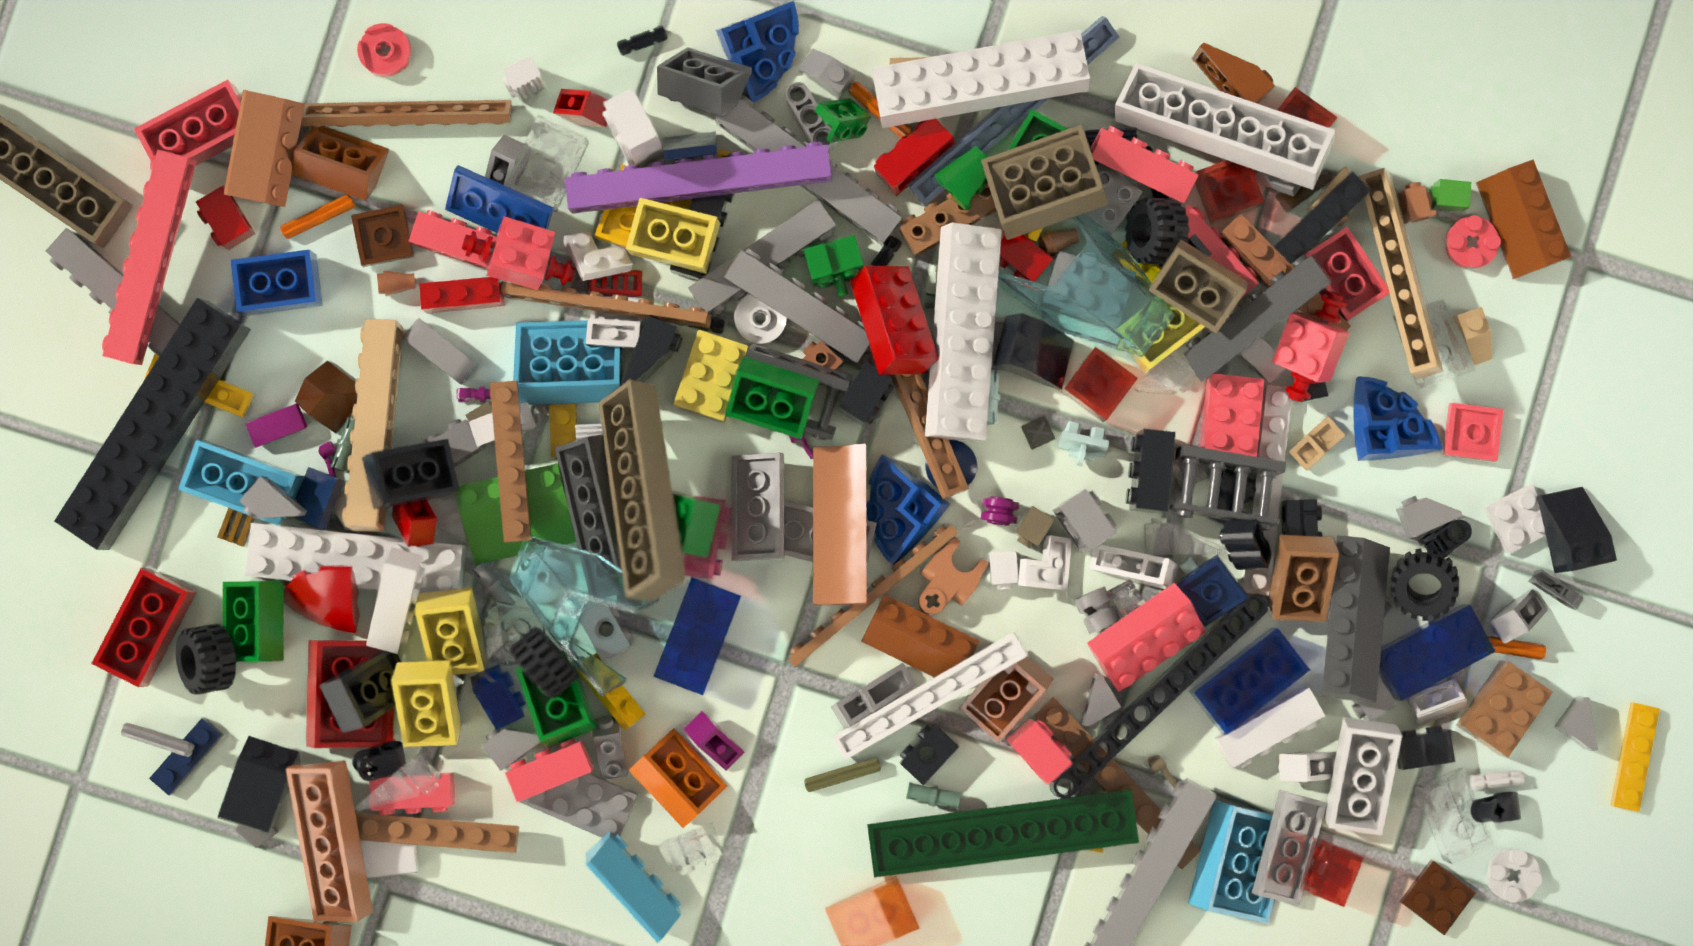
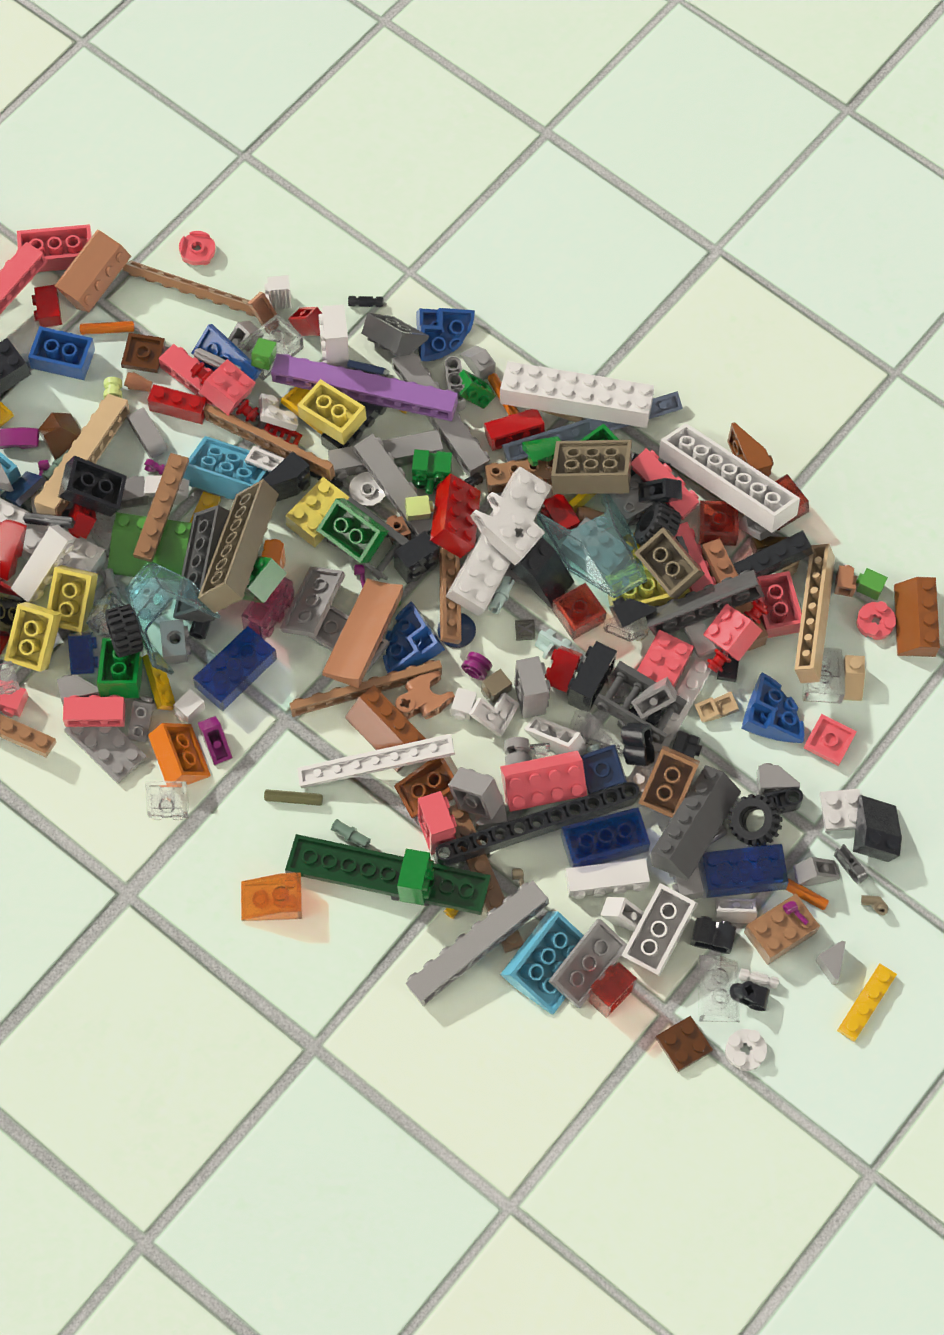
camera: 25 degrees right, 20 degrees down
dark orange slope [292,126,389,201] -> none
medium azure slope [585,831,681,944] -> none
light grey slope [830,663,917,729] -> none
black brick [899,724,959,786] -> none
none -> axle [23,512,76,529]
none -> yellowish green wheel [103,377,122,399]
none -> white brick [174,689,206,724]
none -> light grey axle [194,348,241,370]
none -> nougat tile [247,292,282,332]
none -> bright green brick [251,338,277,370]
none -> orange brick [261,539,286,569]
none -> green brick [397,848,435,906]
none -> yellowish green brick [405,495,434,521]
none -> light grey brick [448,767,503,820]
none -> white brick [470,492,545,565]
none -> red brick [545,645,583,693]
none -> black slope [609,596,657,628]
none -> light grey slope [631,677,677,719]
none -> black slope [638,478,682,503]
none -> magenta hand [783,901,809,925]
none -> dark tan arm [861,895,889,916]

